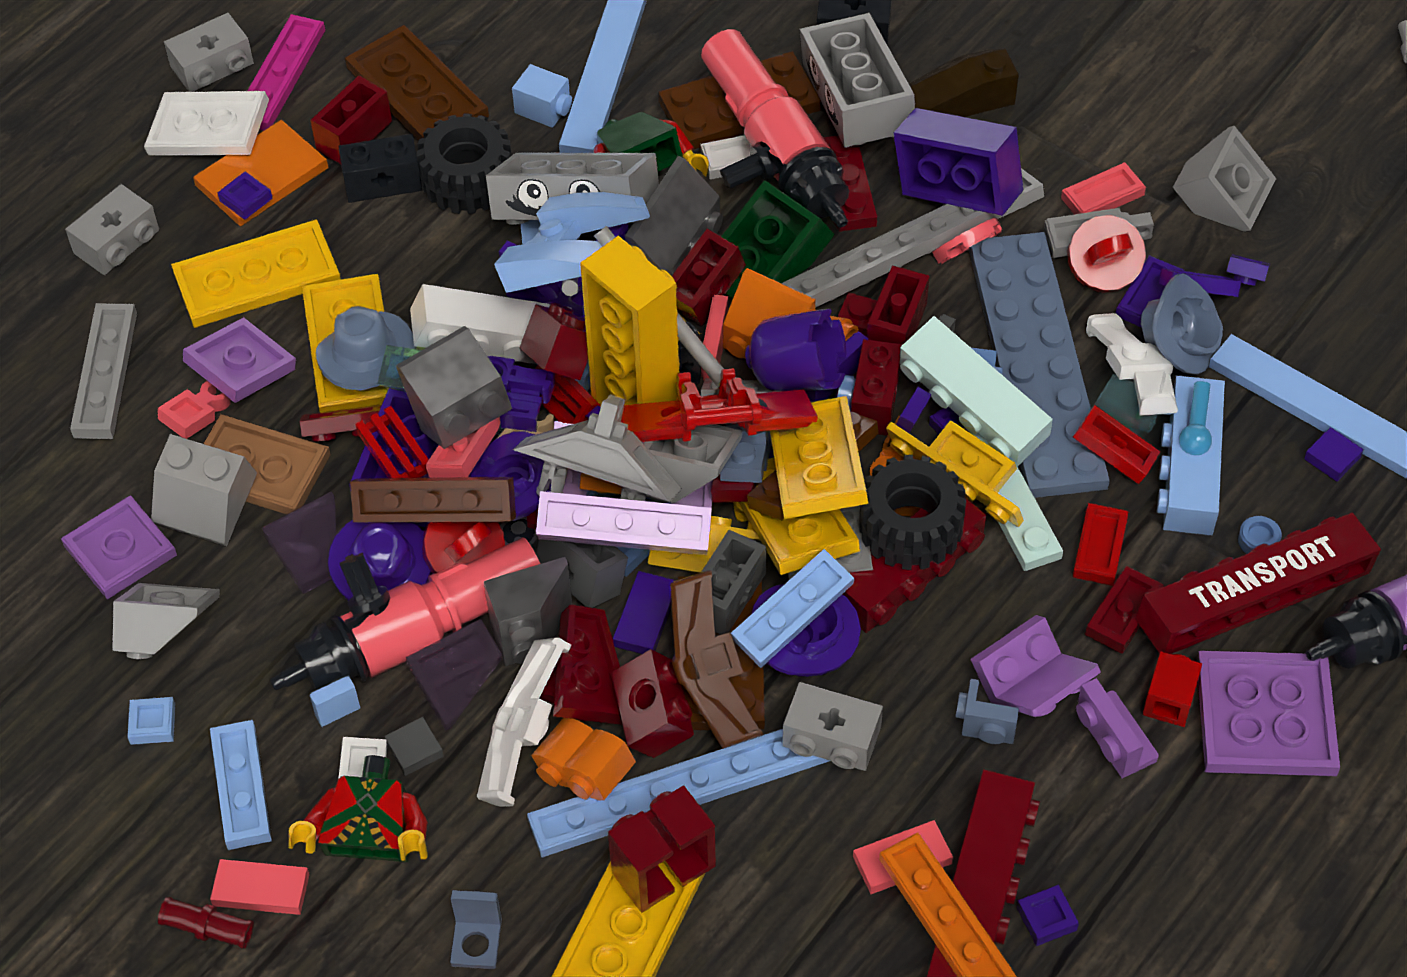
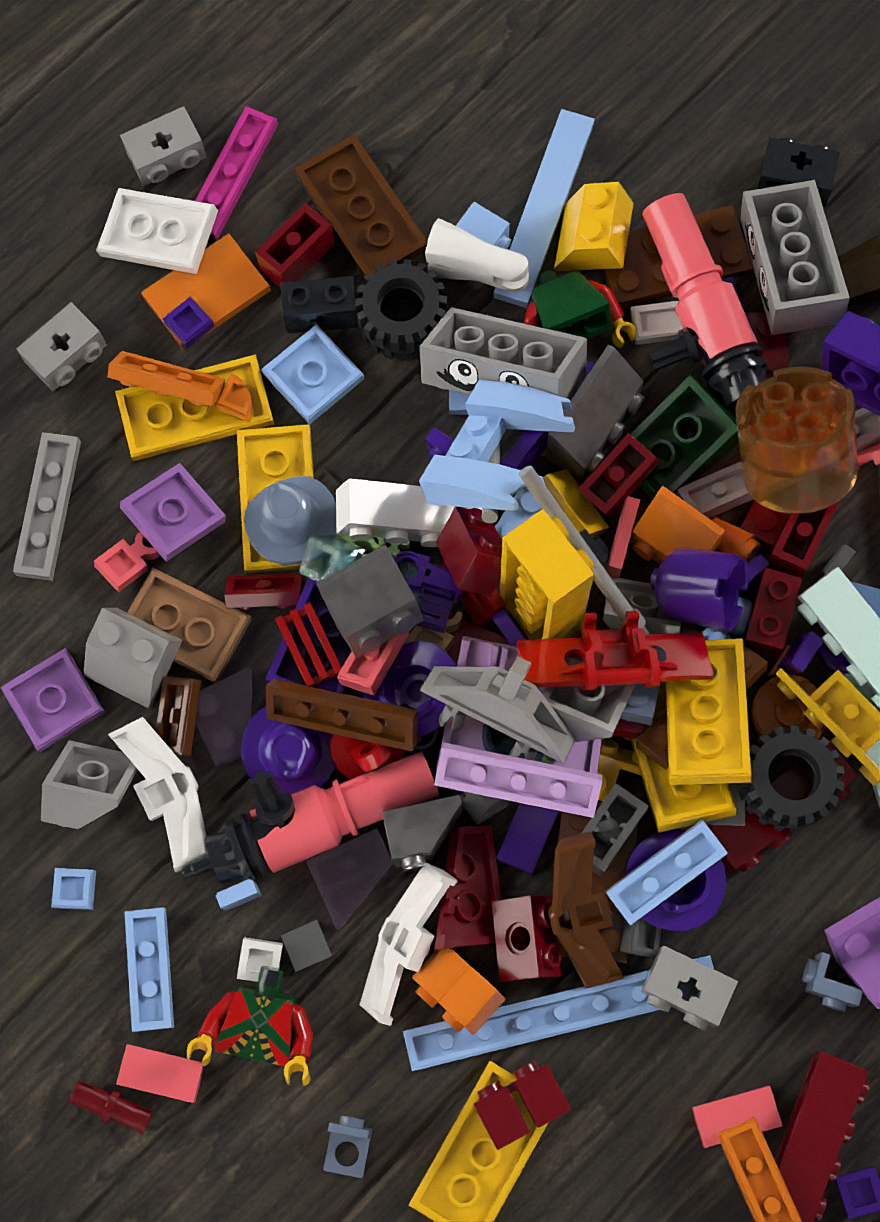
camera: 10 degrees right, 20 degrees up
none -> orange plate [107,351,225,406]
none -> white plate [108,717,208,873]
none -> reddish brown tile [156,677,201,756]
none -> orange tile [215,373,253,422]
none -> light blue plate [261,324,364,425]
none -> white piece [425,218,529,292]
none -> yellow slope [554,182,633,271]
none -> dark grey tile [619,918,662,959]
none -> clear orange brick [735,367,858,514]

